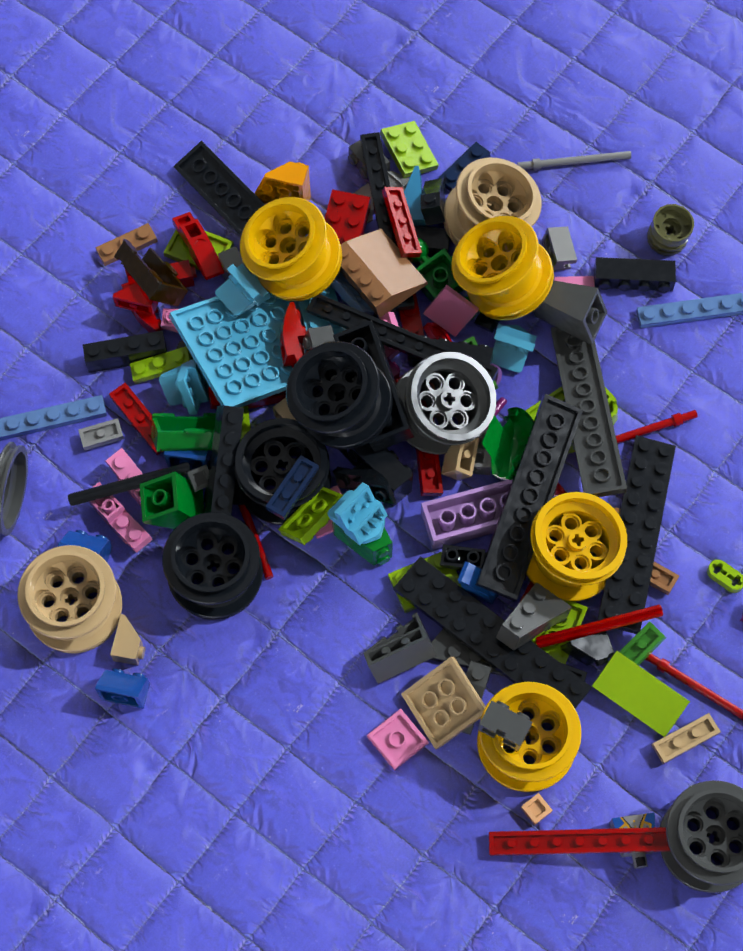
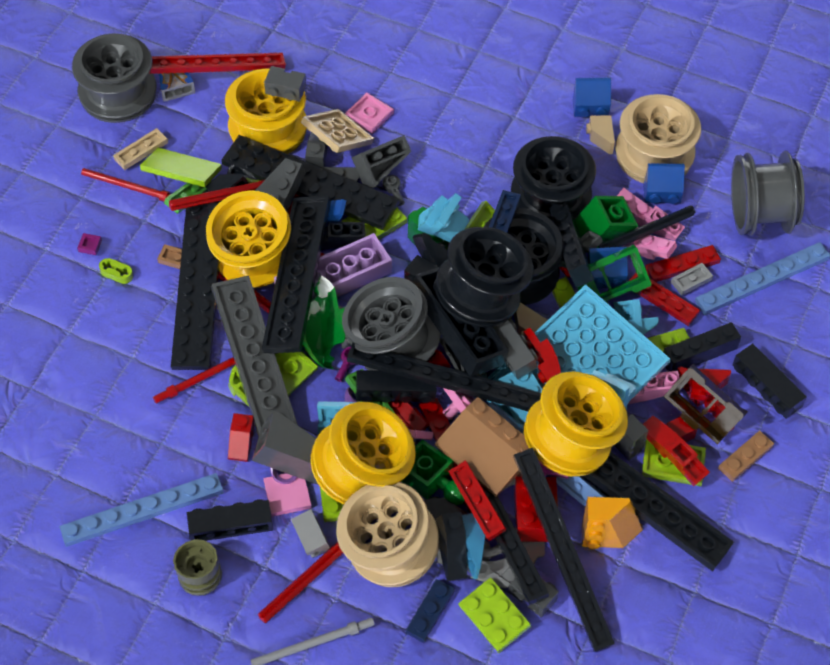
camera: 165 degrees right, 10 degrees down
none -> slope [228,413,255,462]
none -> red axle [258,542,343,623]
none -> dark grey plate [382,175,405,206]
none -> black plate [513,448,615,652]
none -> red plate [645,245,721,282]
none -> black brick [733,343,807,419]

